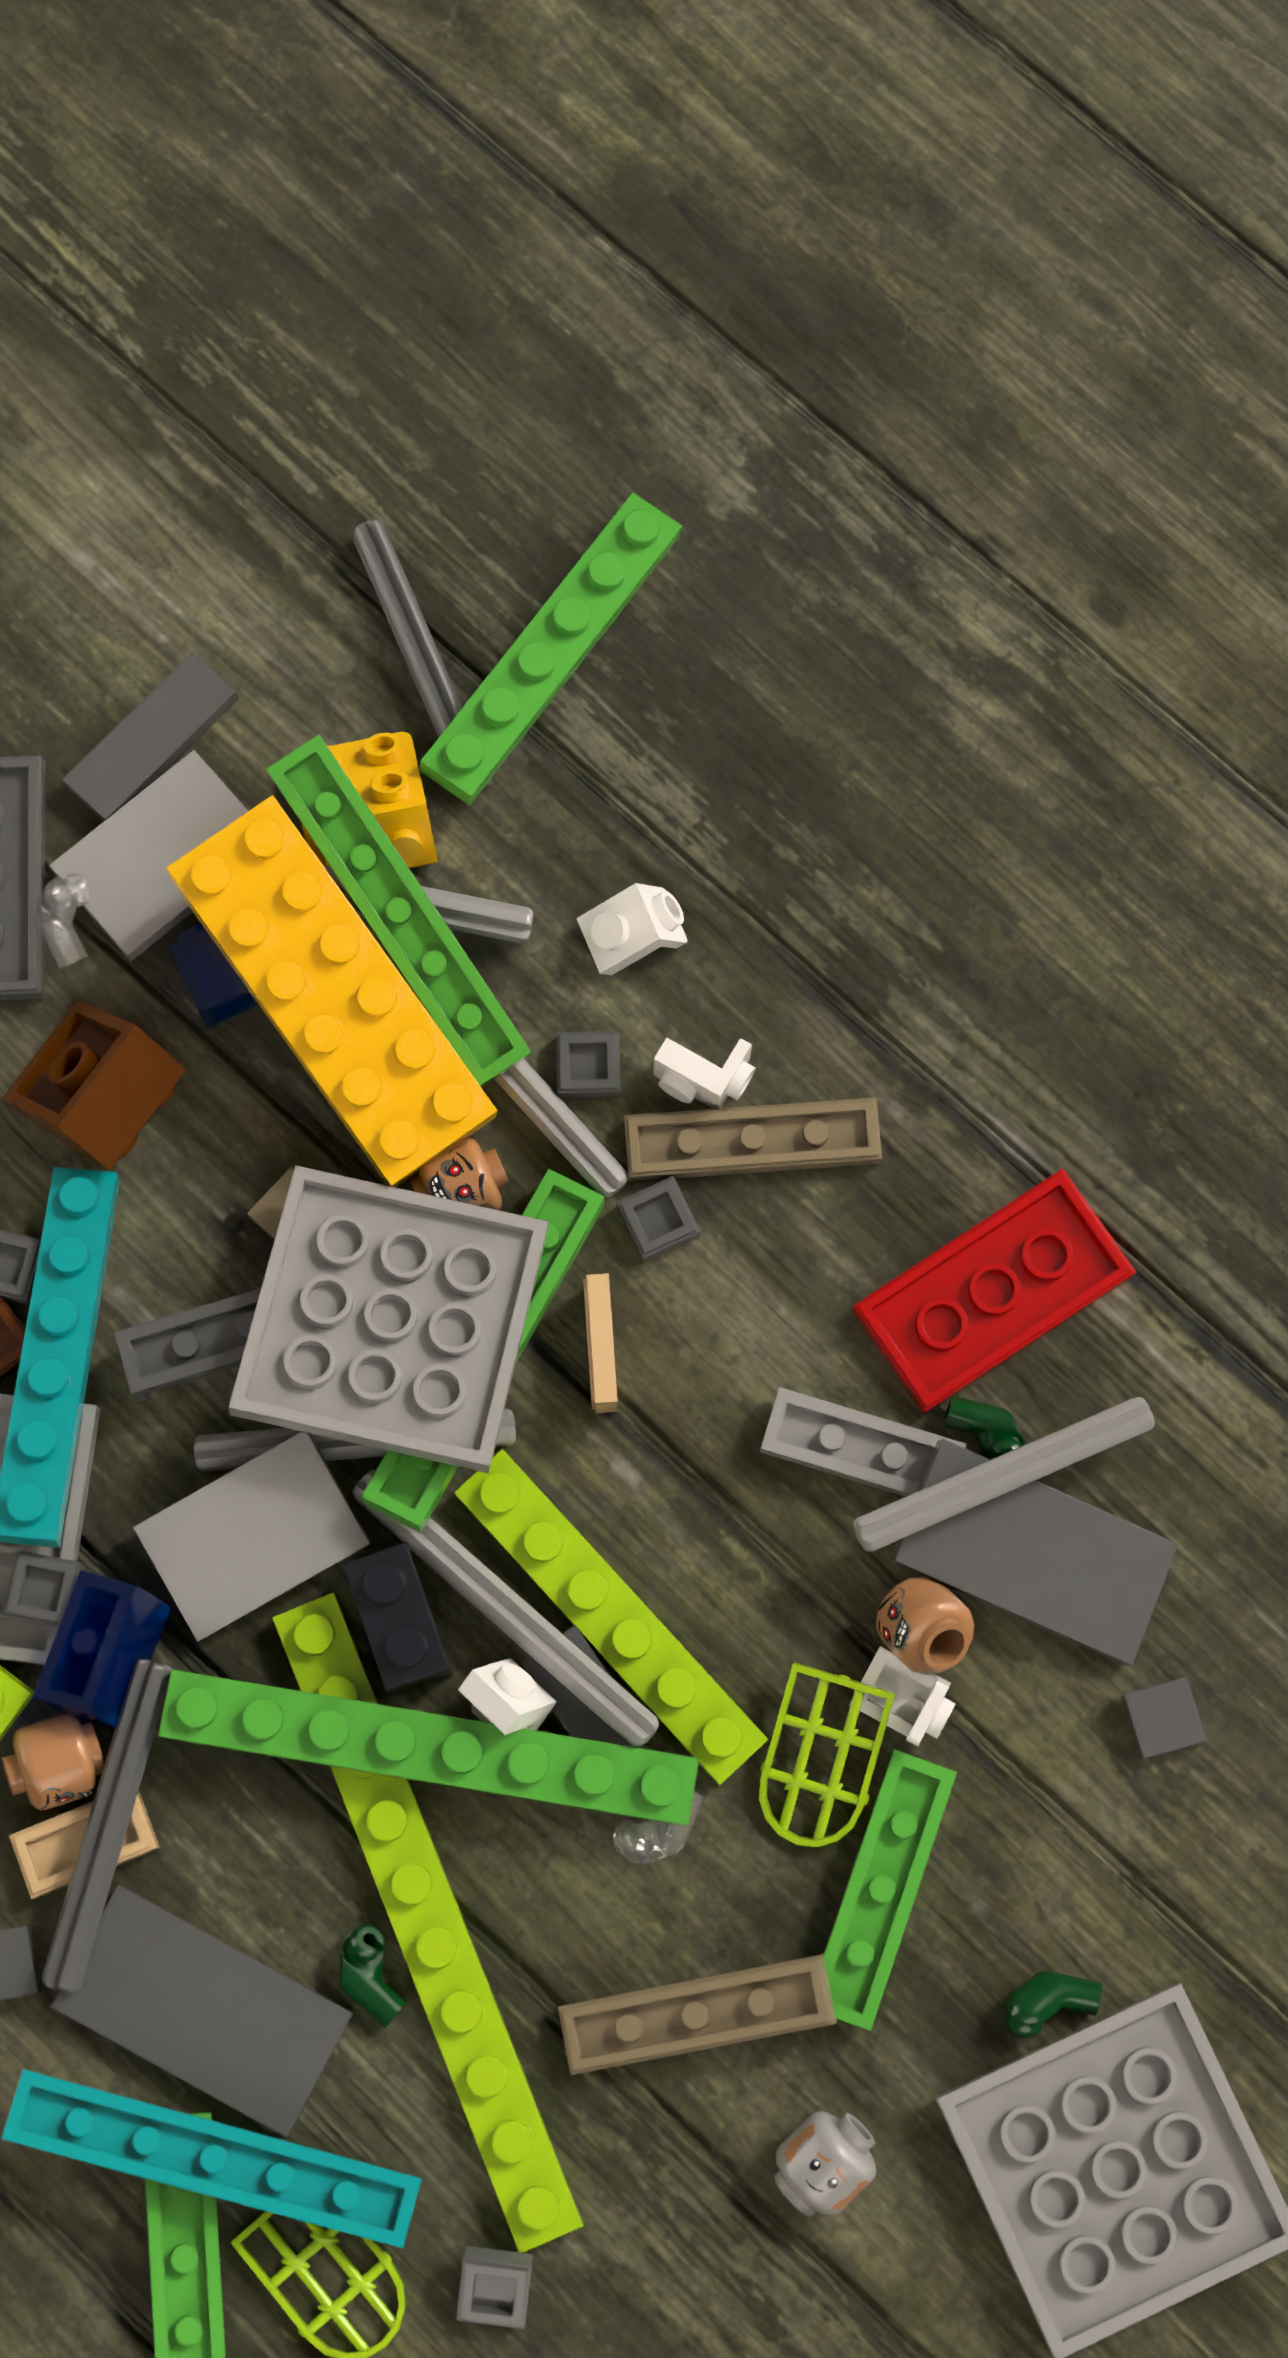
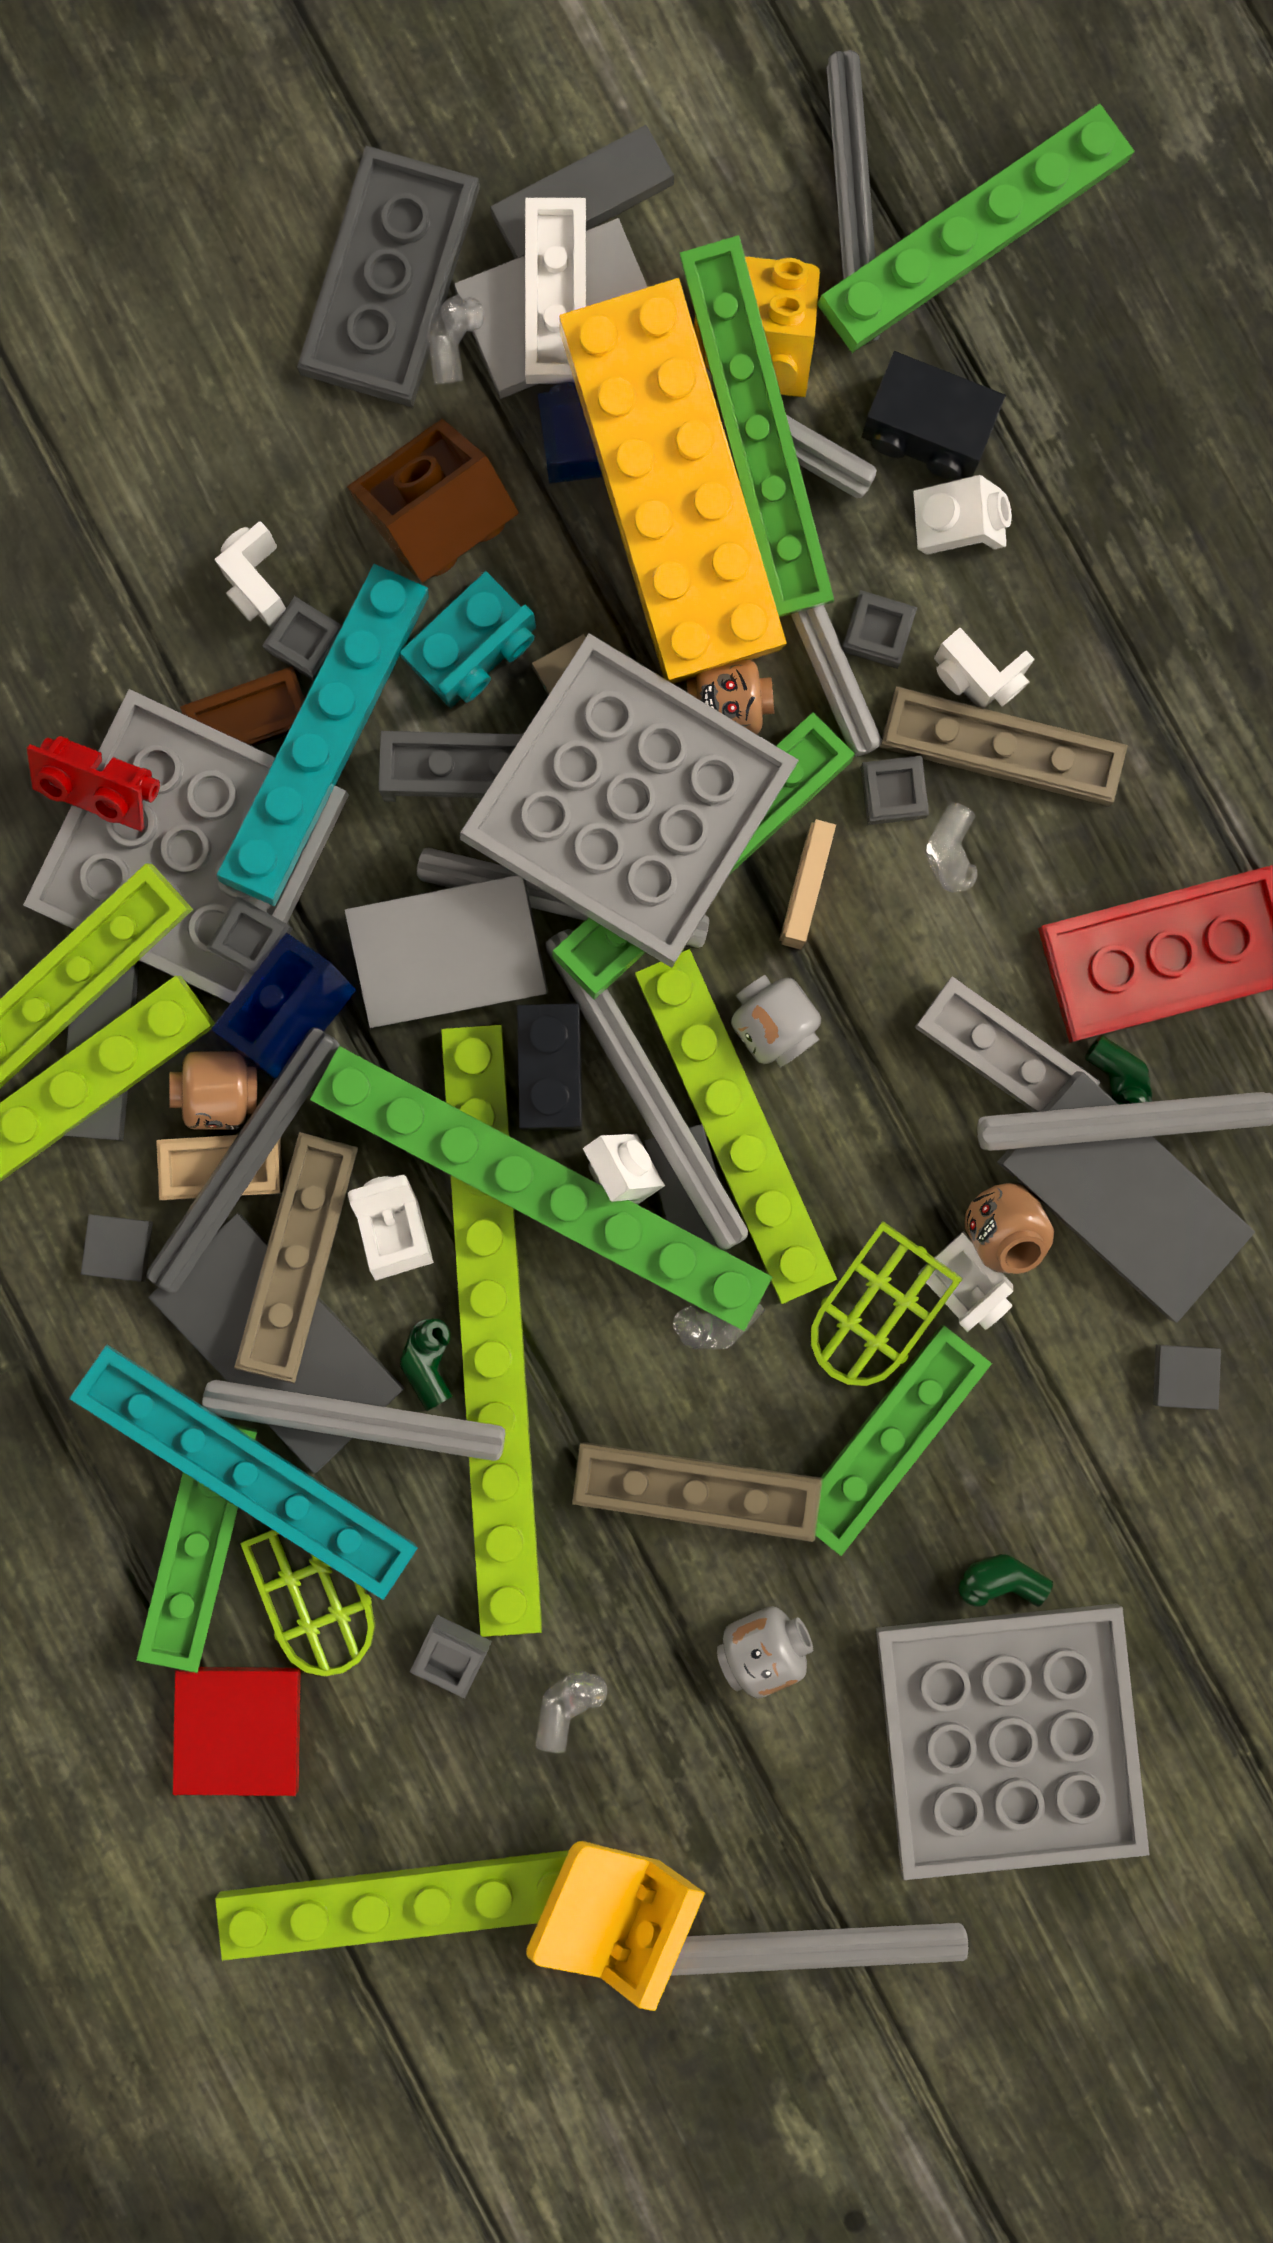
camera: 15 degrees right, 10 degrees up
none -> light grey axle [202,1380,505,1461]
none -> dark tan tile [234,1132,358,1384]
none -> white bracket [348,1175,434,1281]
none -> teal bracket [399,571,536,709]
none -> white plate [525,198,586,384]
none -> clear arm [536,1671,607,1752]
none -> light grey head [731,975,821,1068]
none -> black brick [861,351,1006,480]
none -> clear arm [925,802,978,892]

